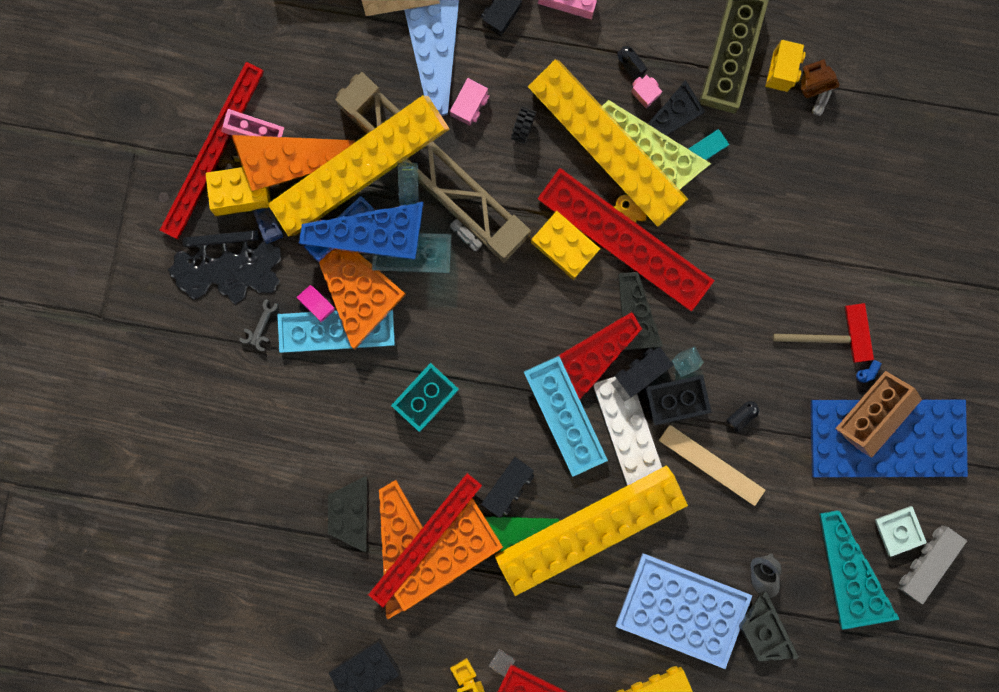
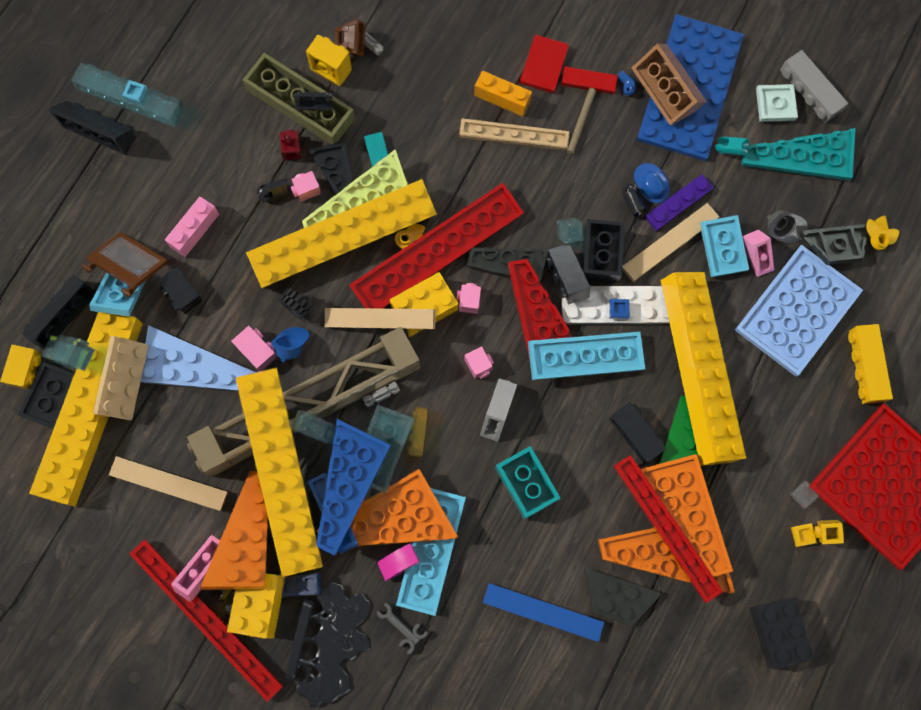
camera: 75 degrees left, 10 degrees down
none -> tan tile [109,456,228,511]
none -> blue piece [271,327,309,363]
none -> dark red brick [279,130,302,160]
none -> black hinge [294,91,333,110]
none -> tan tile [325,308,435,329]
none -> clear yellow piece [408,407,428,458]
none -> bright pink brick [456,283,481,314]
none -> tan tile [459,119,569,151]
none -> bright pink brick [464,346,494,379]
none -> light orange brick [474,70,532,116]
none -> light grey slope [480,379,517,442]
none -> blue tile [483,583,604,642]
none -> red tile [520,35,569,94]
none -> blue tile [609,299,630,319]
none -> blue piece [634,163,670,203]
none -> dark purple plate [645,174,714,232]
none -> medium azure plate [700,215,749,277]
none -> teal piece [715,137,750,156]
none -> bright pink slope [742,230,774,277]
none -> yellow plate [866,216,899,250]

